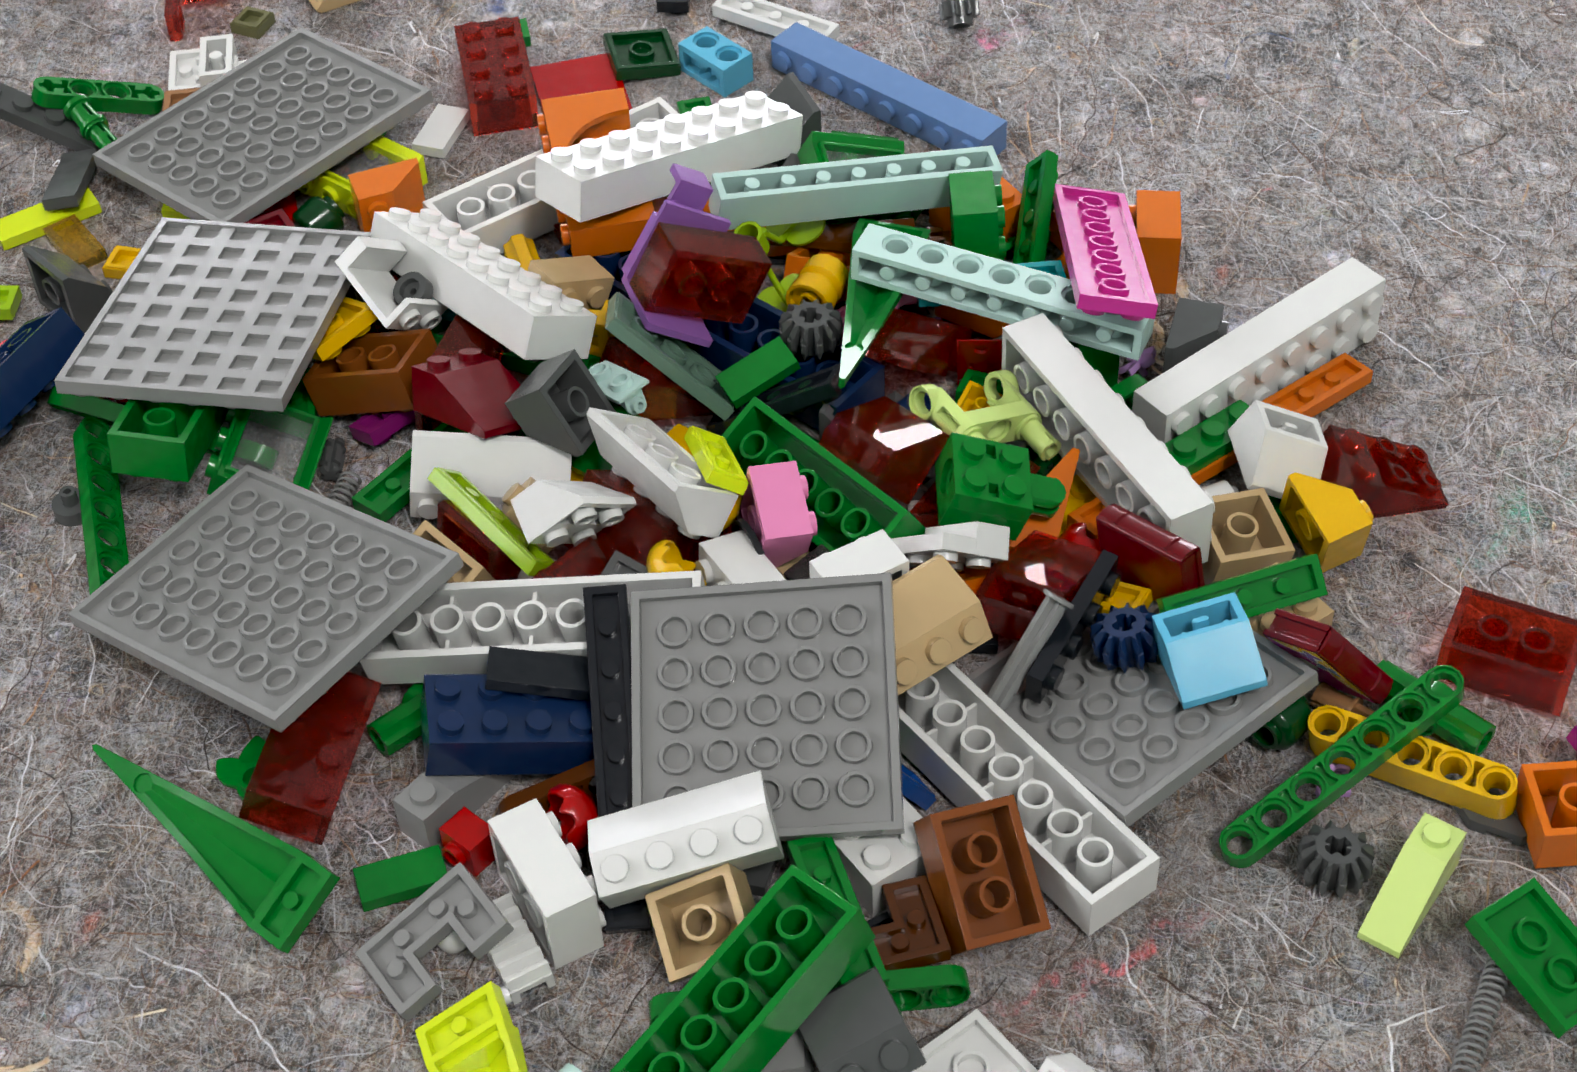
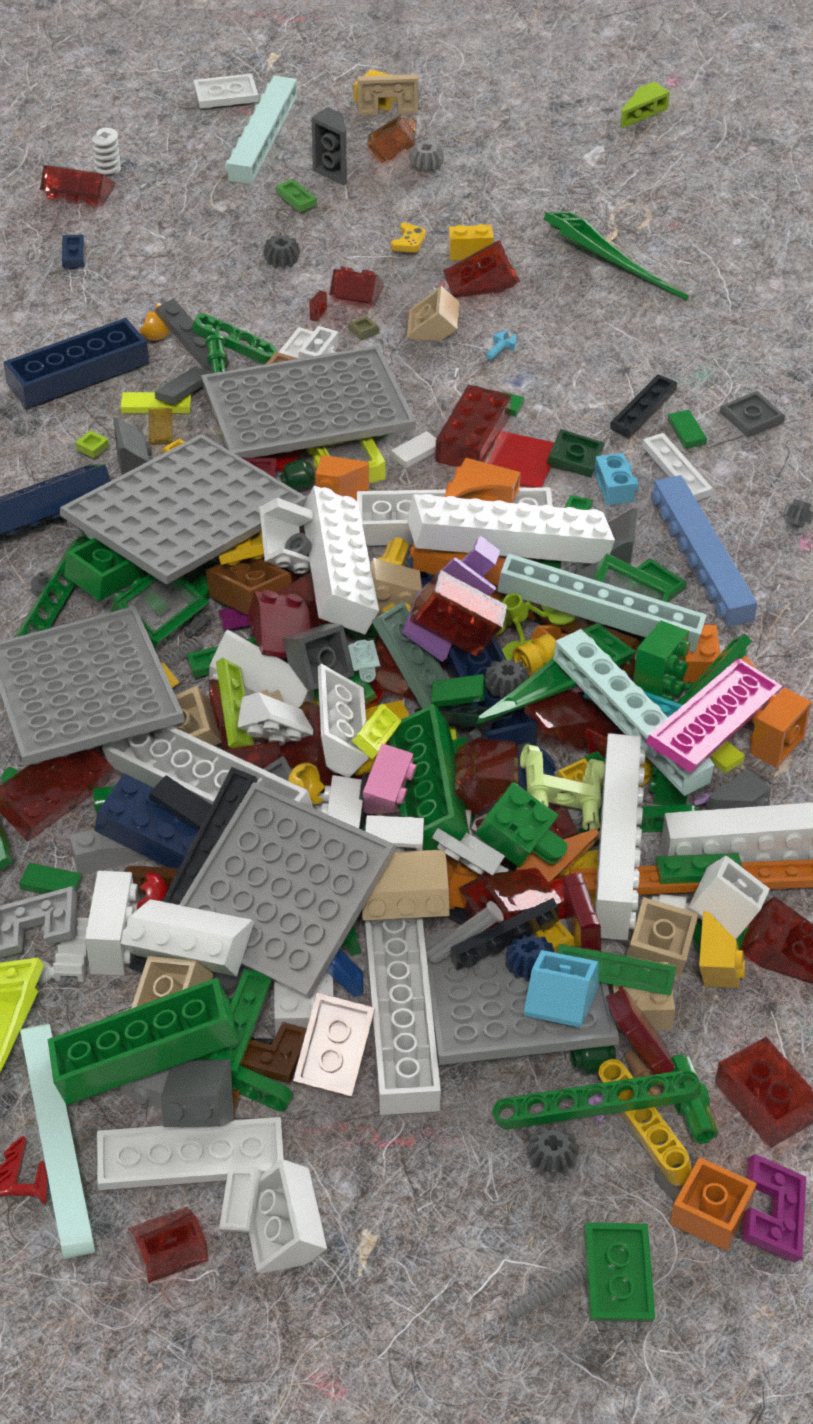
camera: 30 degrees right, 0 degrees up
red plate [439,806,495,877] -> none
yellowish green slope [1357,812,1467,959] -> none

